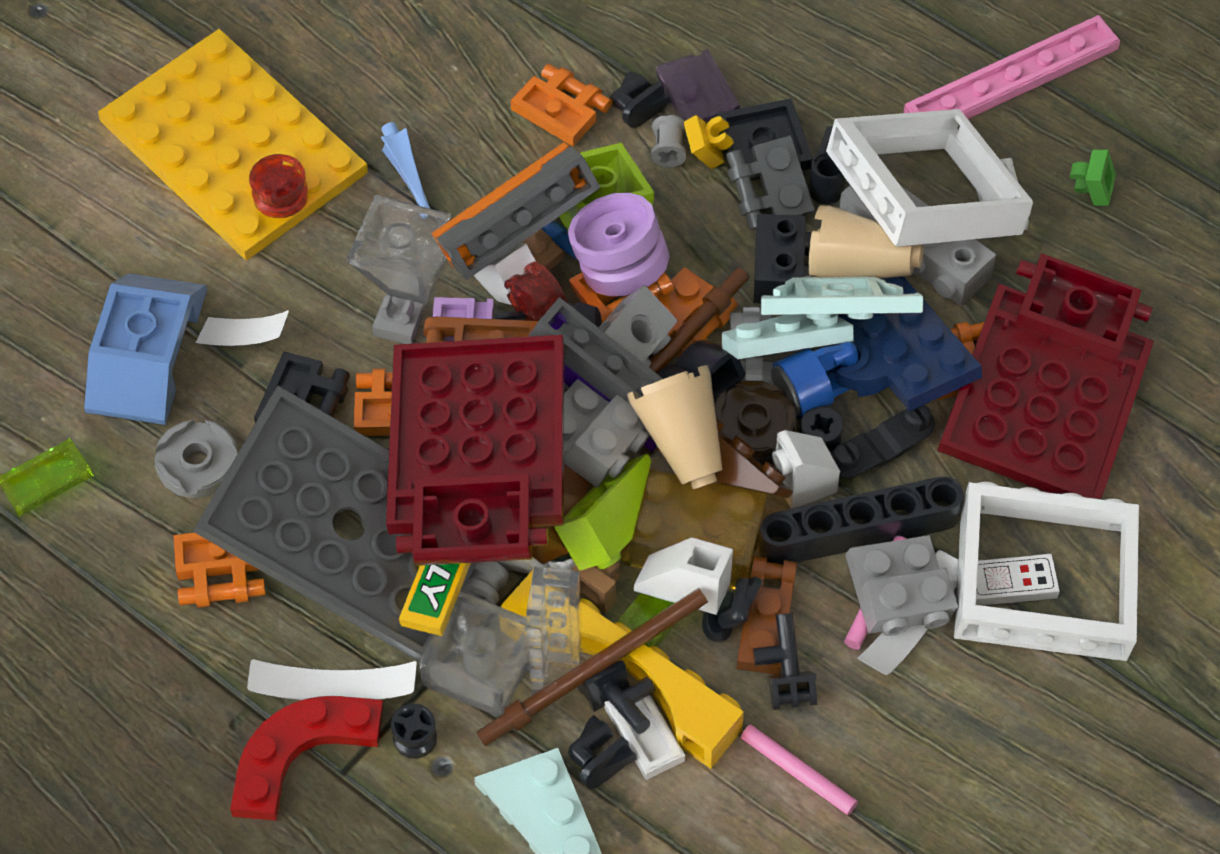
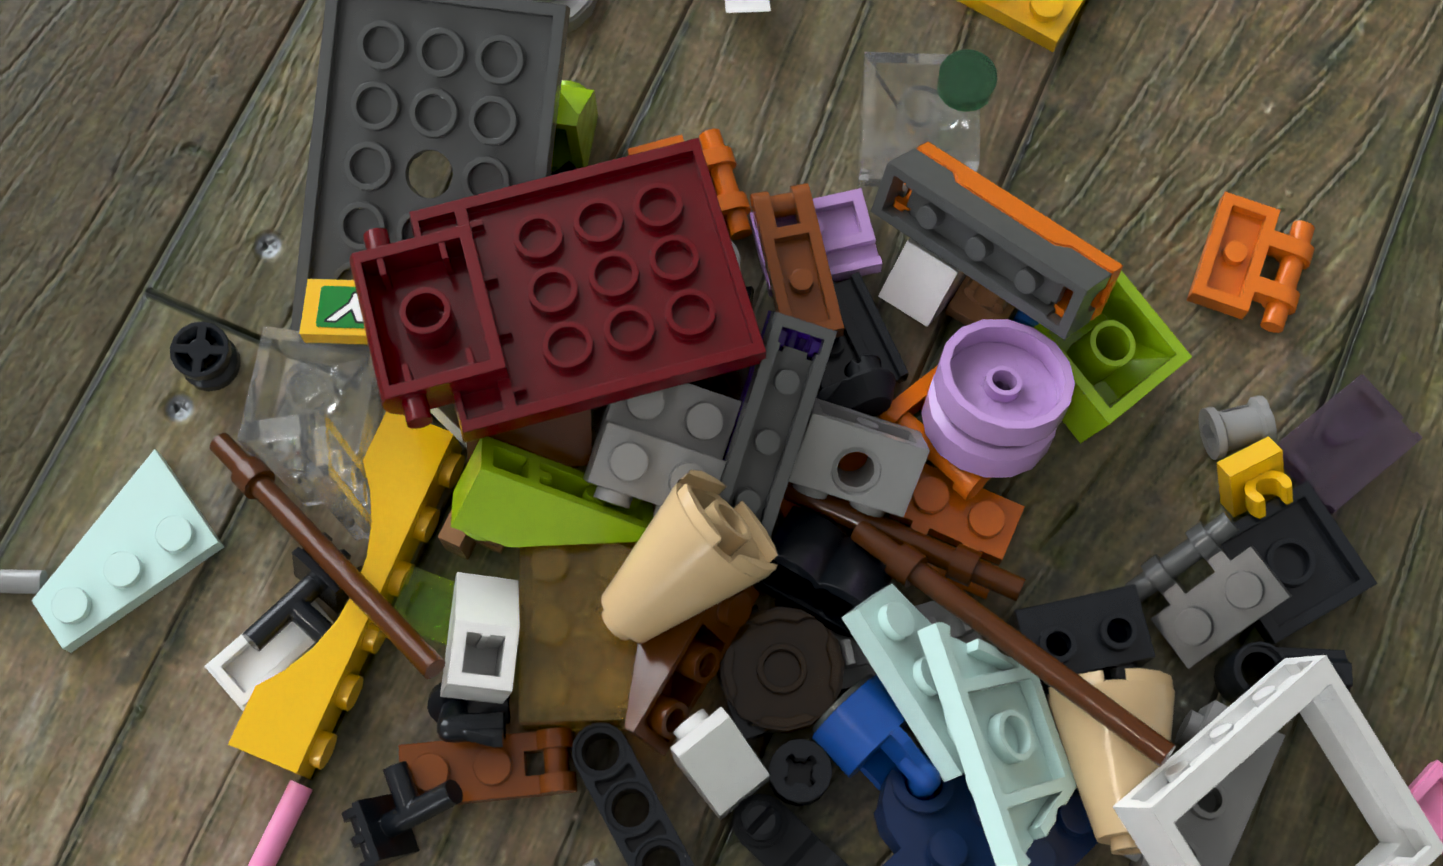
camera: 75 degrees right, 15 degrees up
red plate [230,696,384,821] -> none
white sticker [247,659,417,700] -> none
black plate [254,351,350,423] -> none
light grey tile [372,295,424,344] -> none
light blue piece [381,122,431,215] -> none
clear red wheel [504,261,567,321] -> none
black piece [568,715,637,789] -> none
black piece [610,71,671,128] -> none
none -> reddish brown bar [851,520,1176,767]
none -> clear green tile [937,49,998,112]

